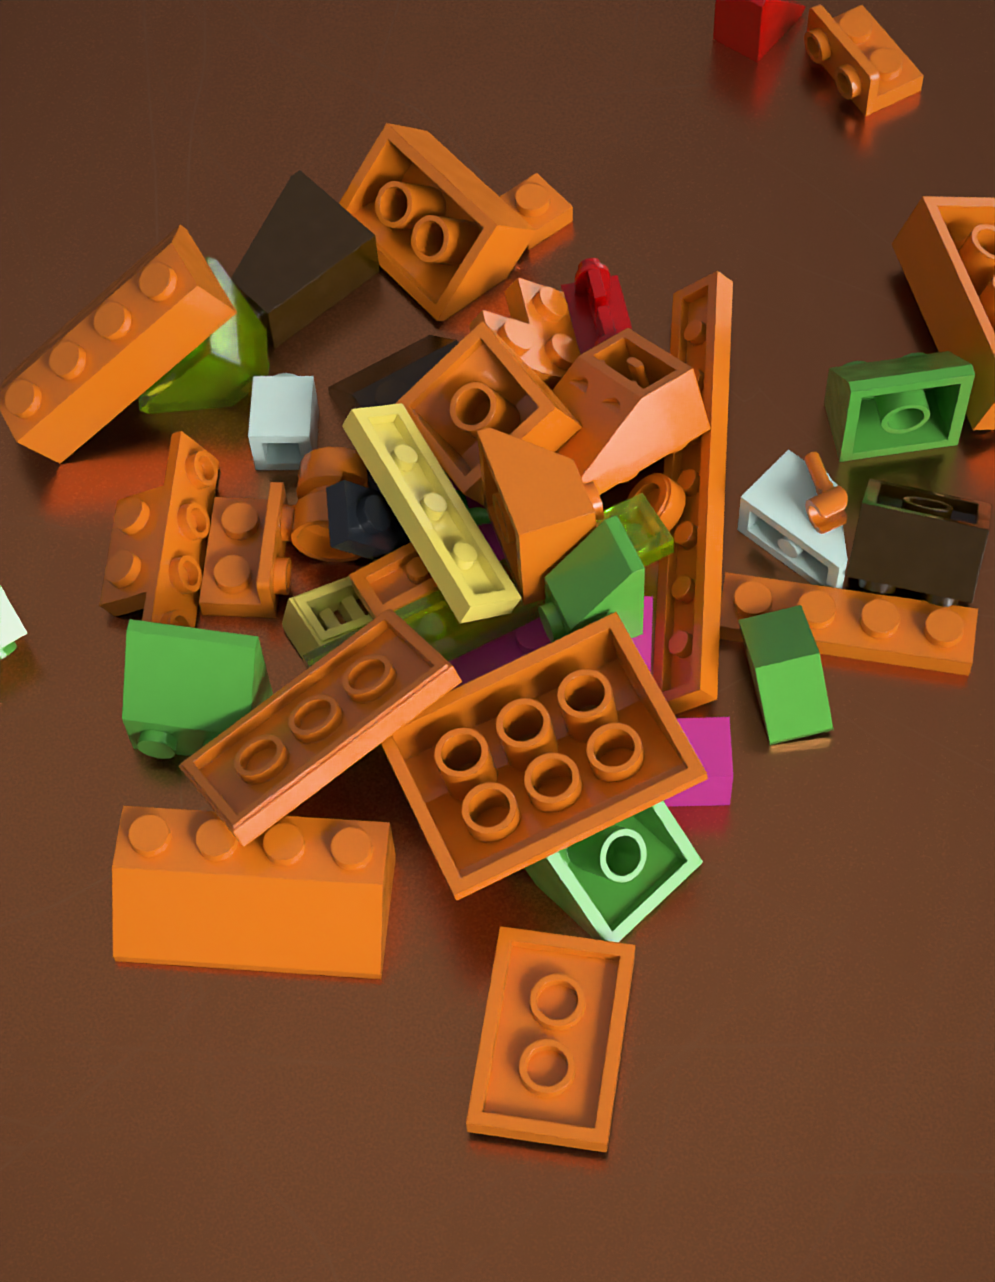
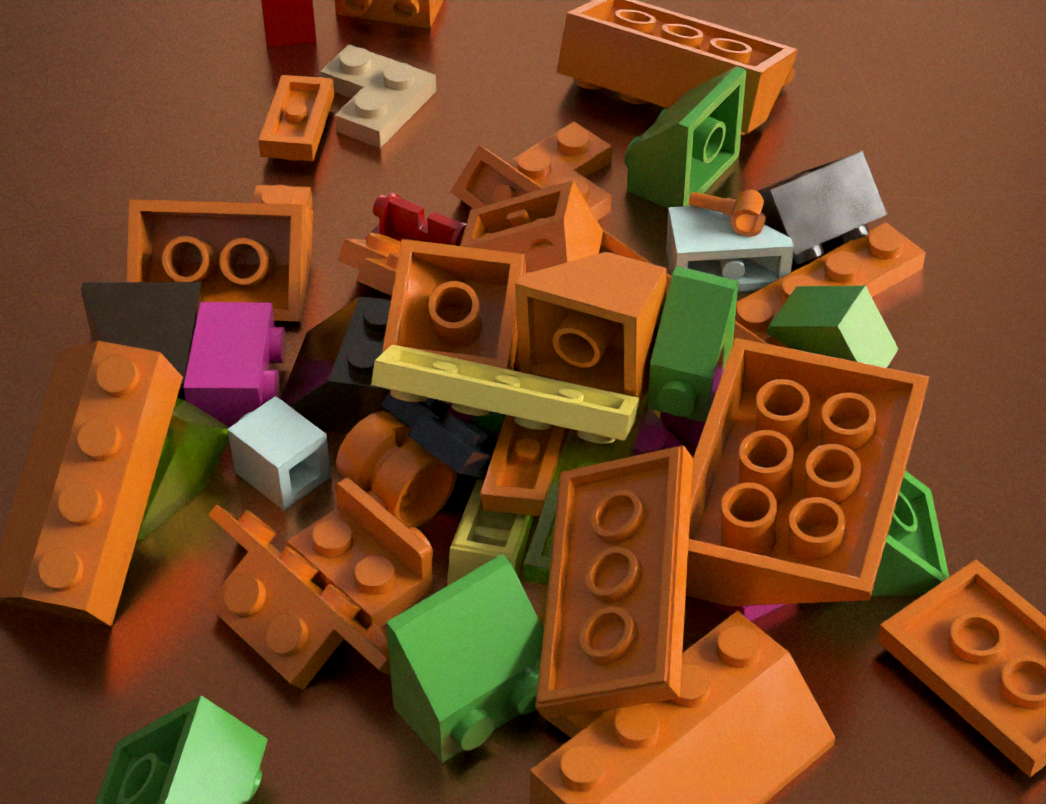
camera: 50 degrees left, 15 degrees down
none -> dark pink brick [183,302,286,431]
none -> orange plate [258,75,335,161]
none -> tan plate [320,45,436,148]
none -> orange plate [507,122,612,221]

